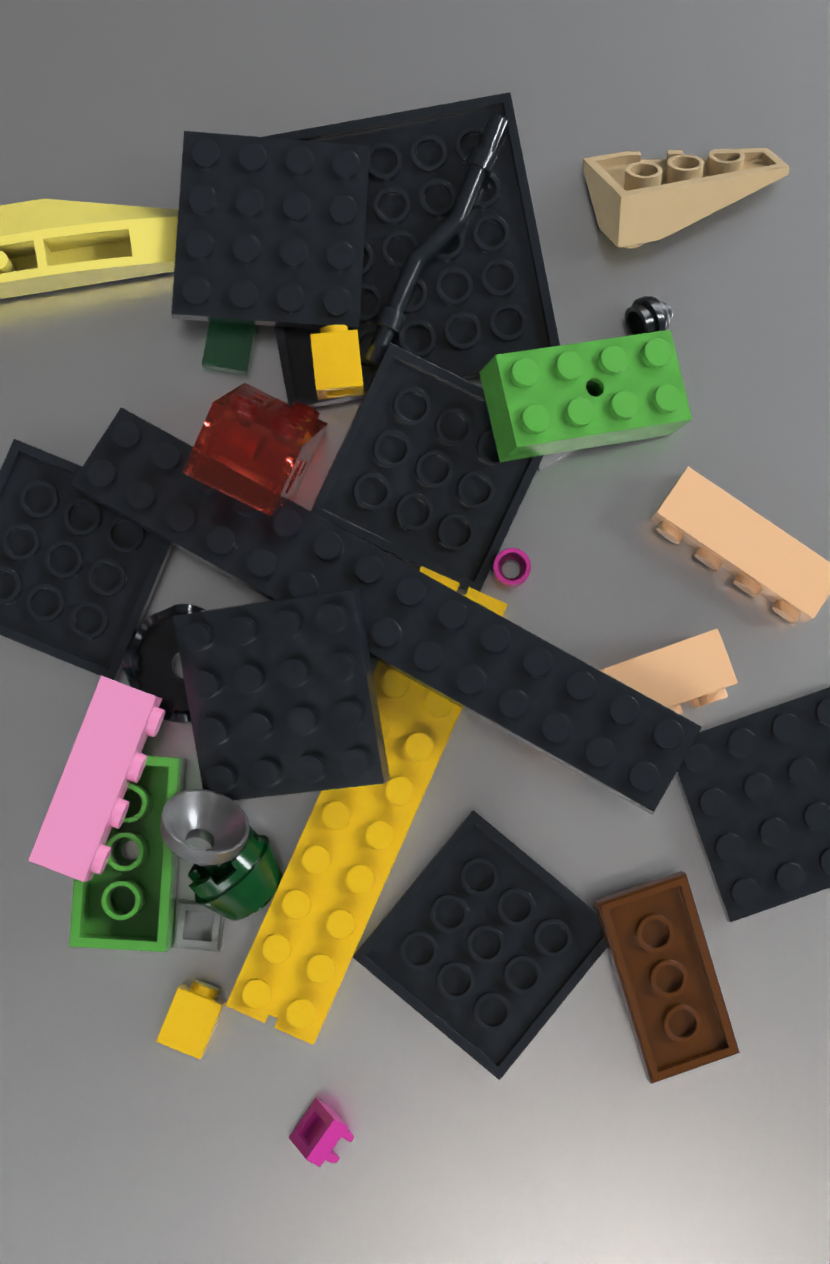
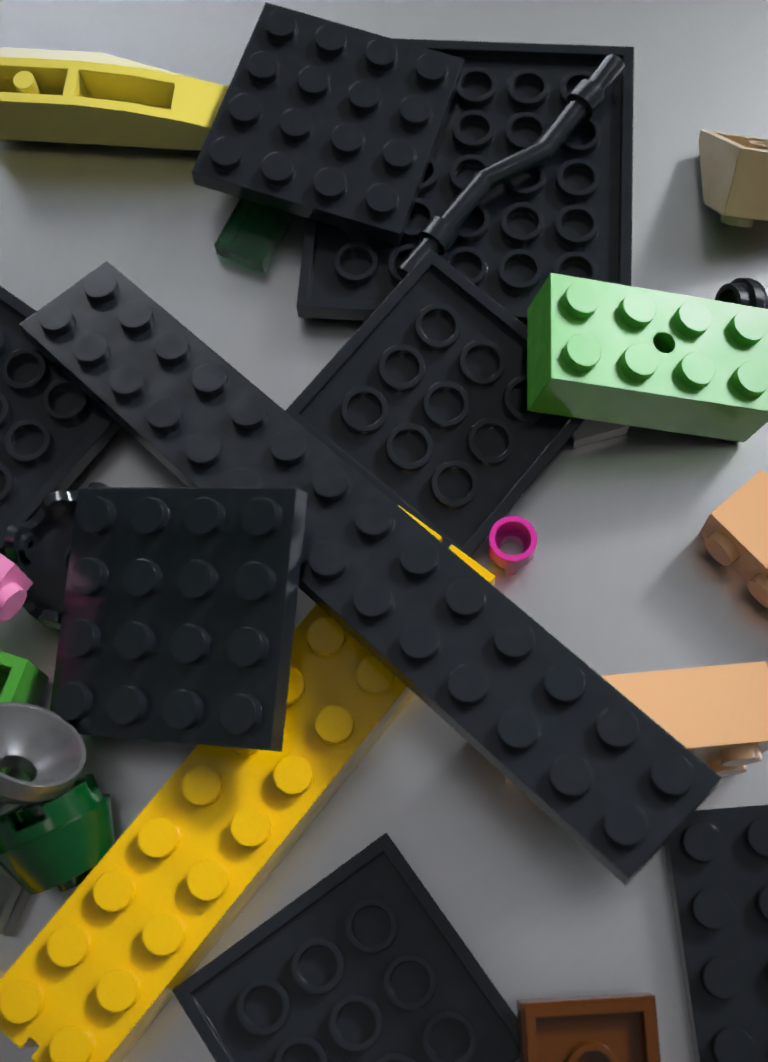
camera: 25 degrees right, 15 degrees down
clear red piece [182,383,328,516] -> none
yellow brick [310,325,364,400] -> none

